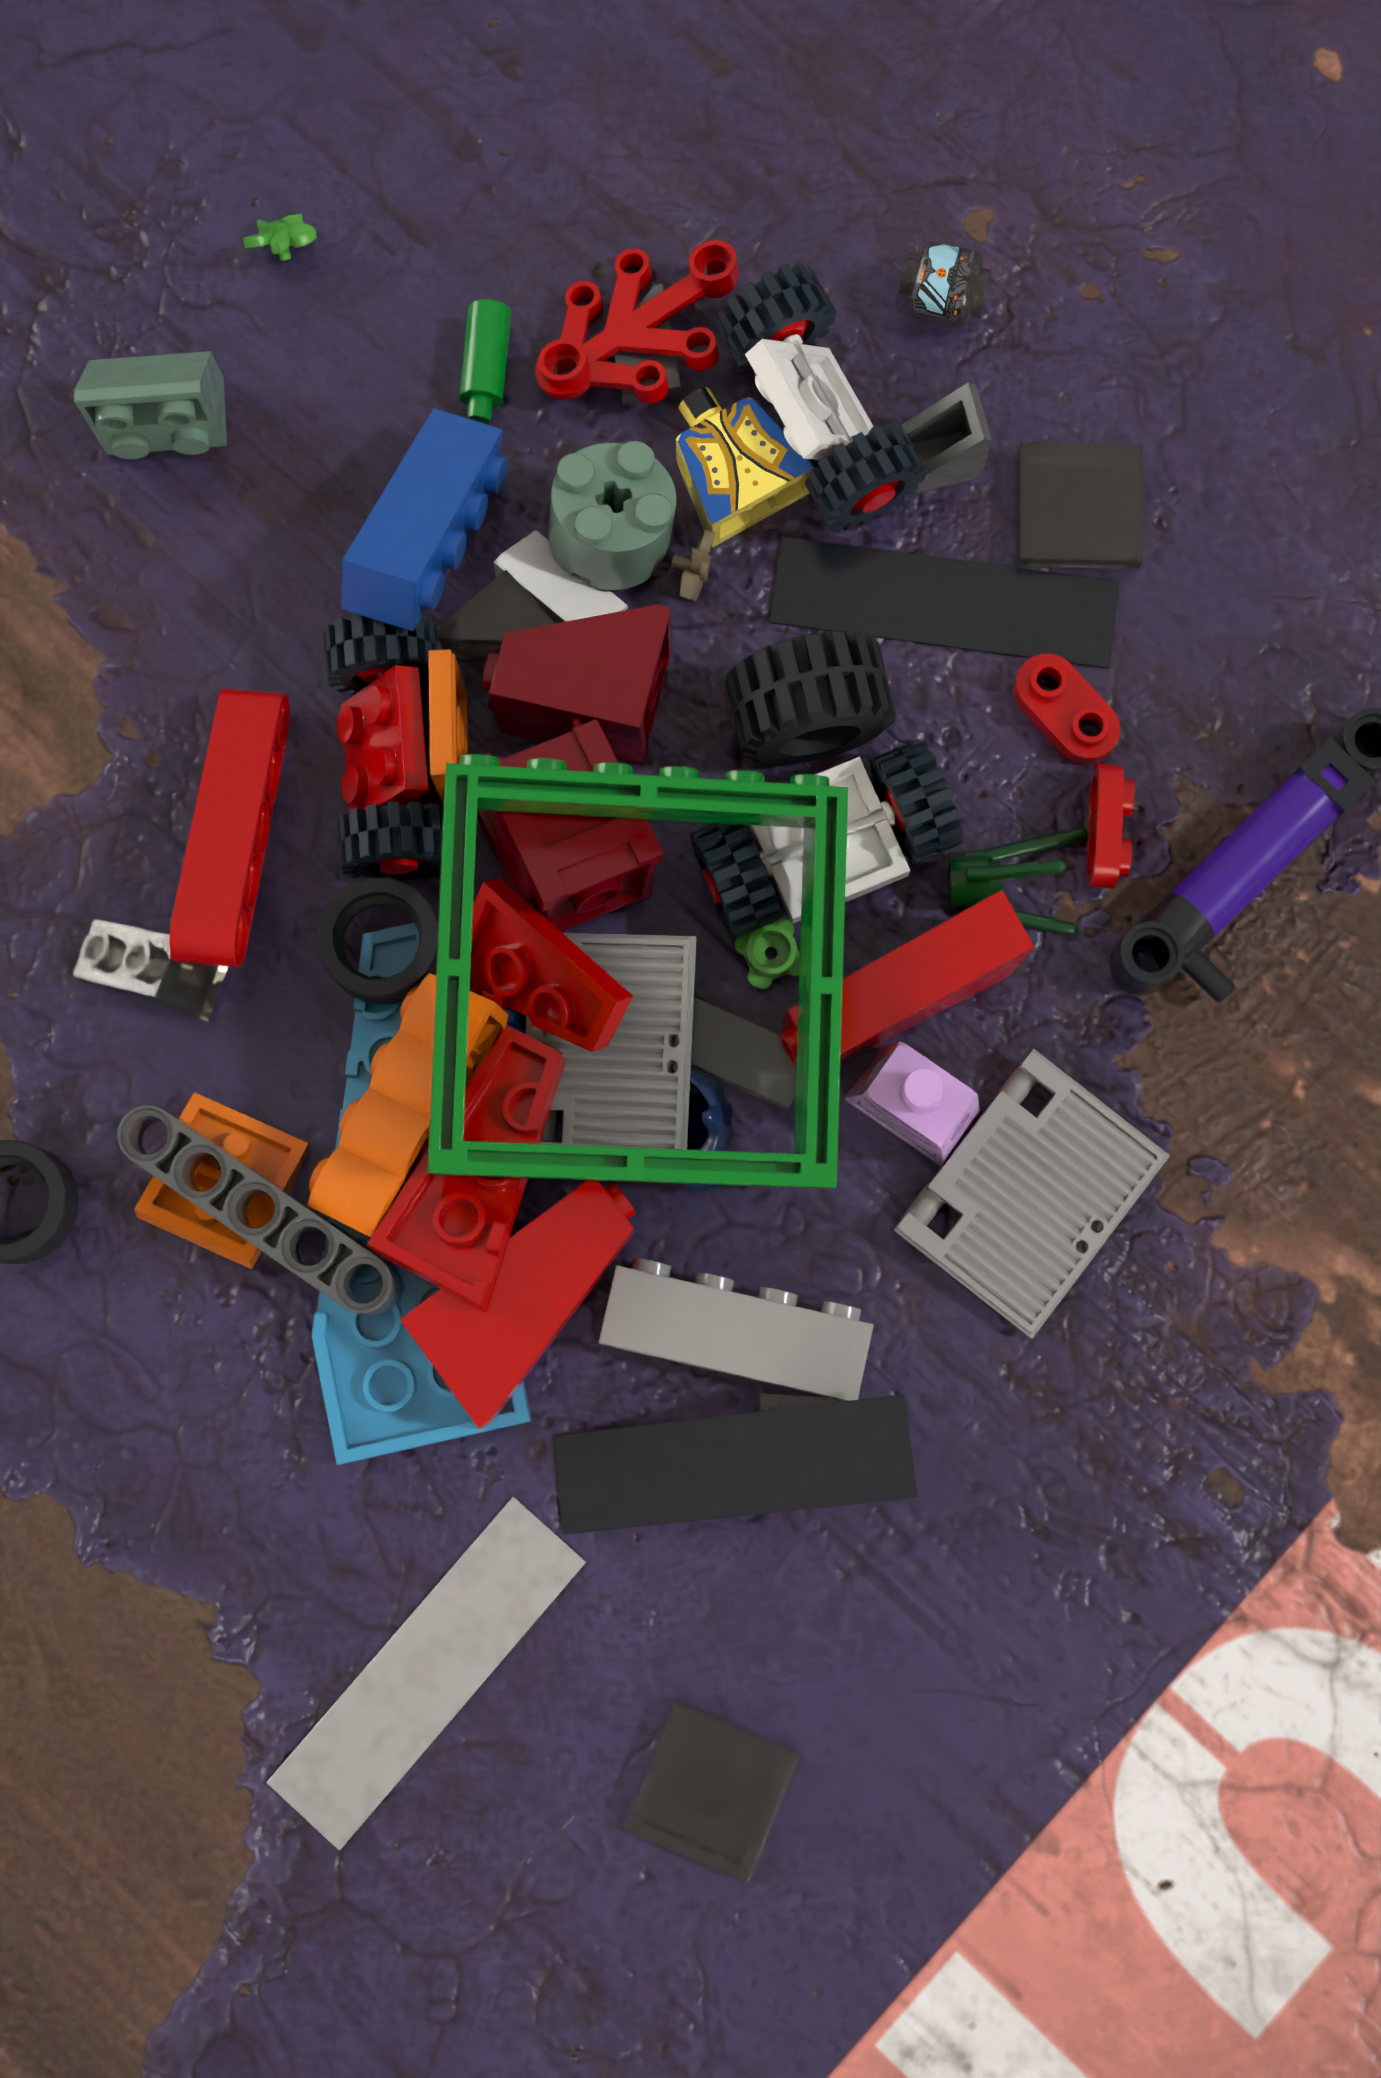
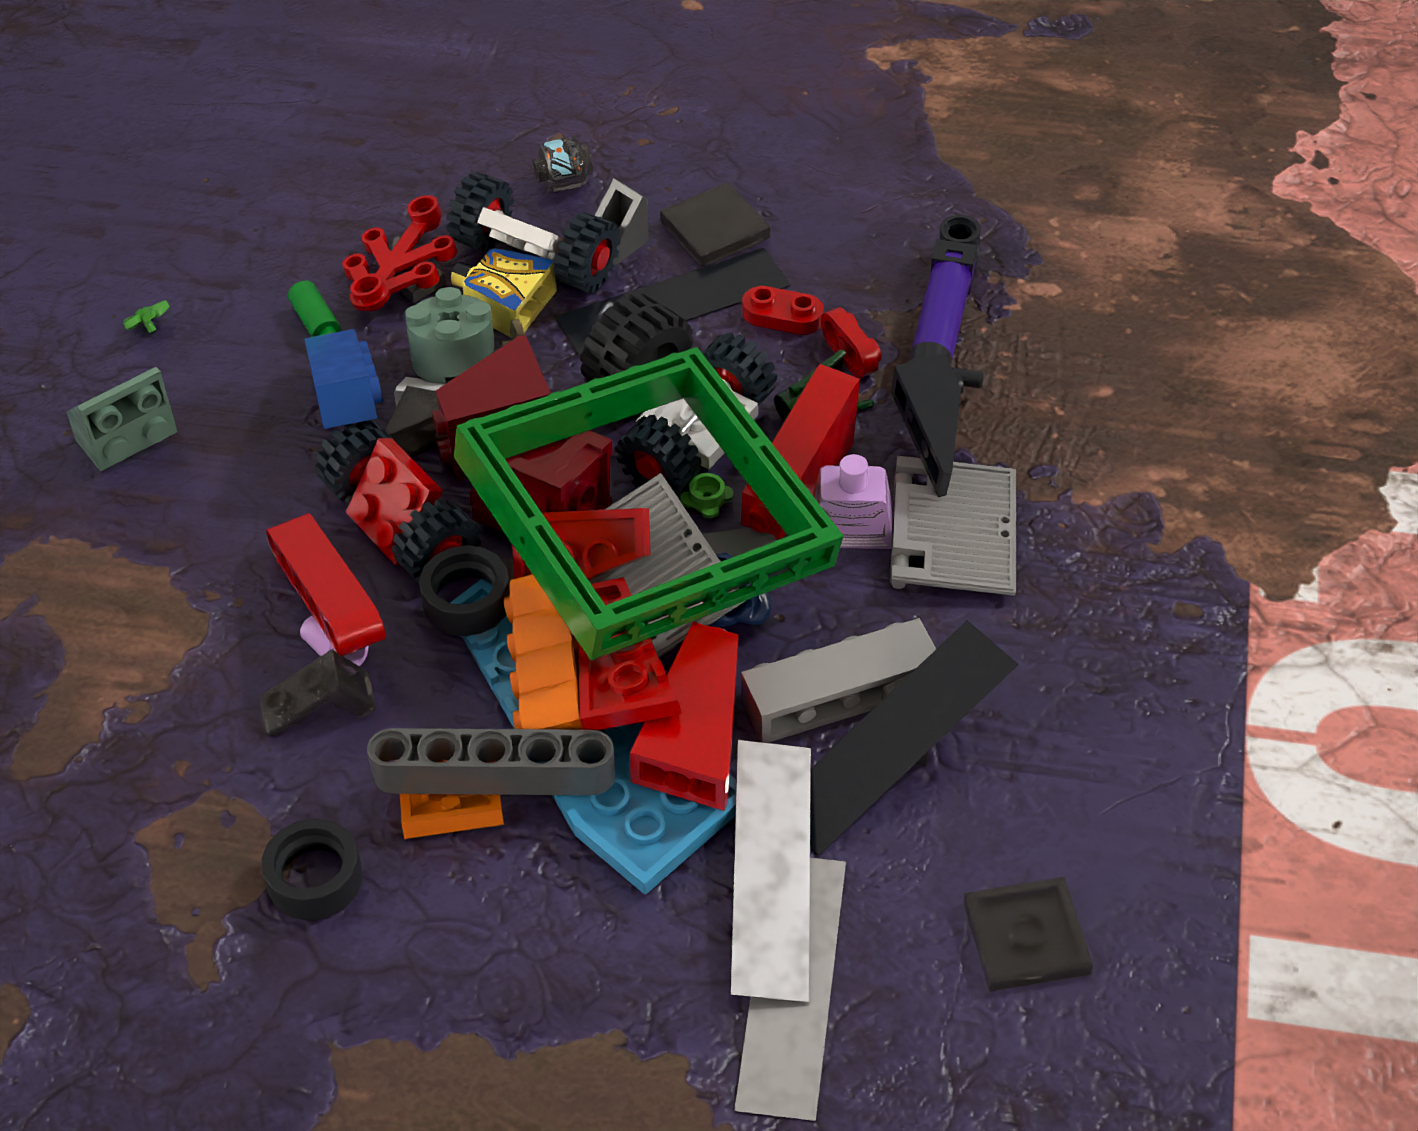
camera: 35 degrees left, 30 degrees down
orange tile [428,650,469,804] -> none
none -> flat silver sticker [731,740,811,1002]
none -> black slope [890,353,963,497]

